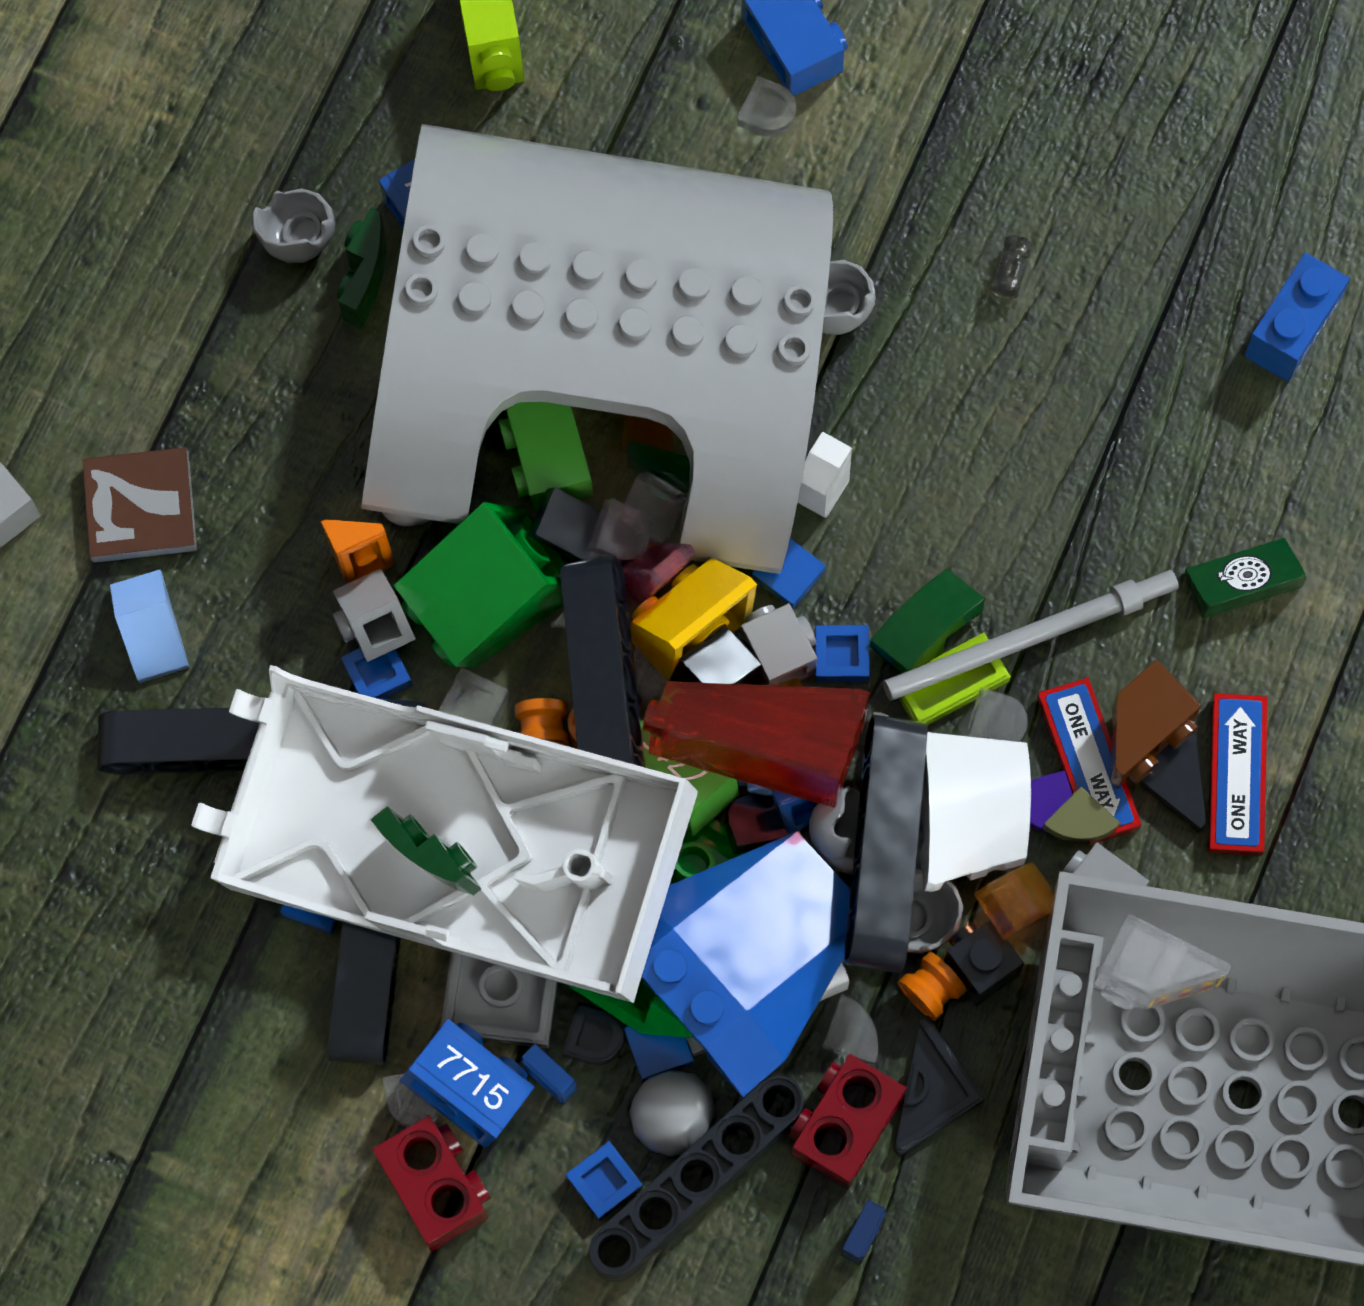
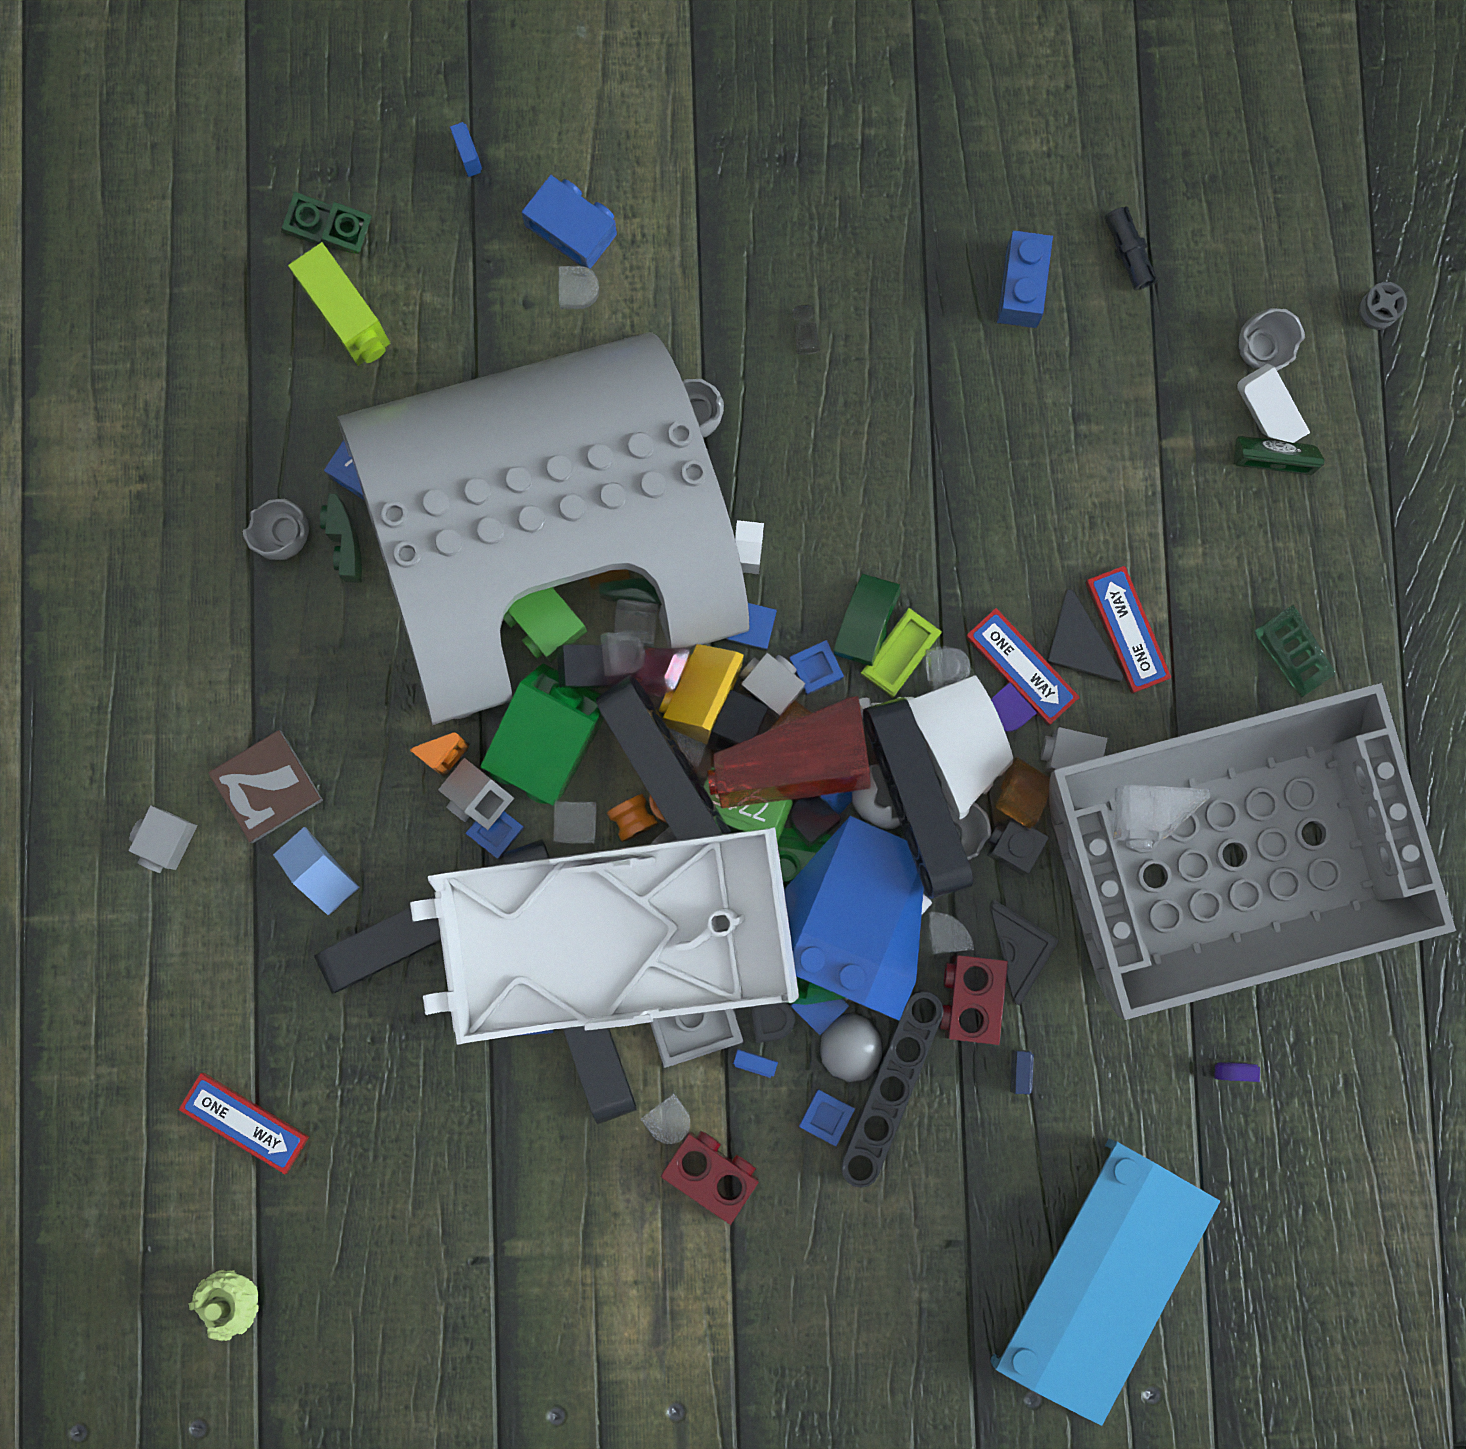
camera: 30 degrees left, 10 degrees up
dark green slope [370,806,482,896] -> none
blue brick [399,1019,535,1148] -> none
light grey bar [883,570,1179,701] -> none
orange wheel [897,952,967,1021] -> none
olive tile [1043,786,1121,841] -> none
reddish brown slope [1110,659,1202,789] -> none
dark green slope [1185,538,1307,618] -> none

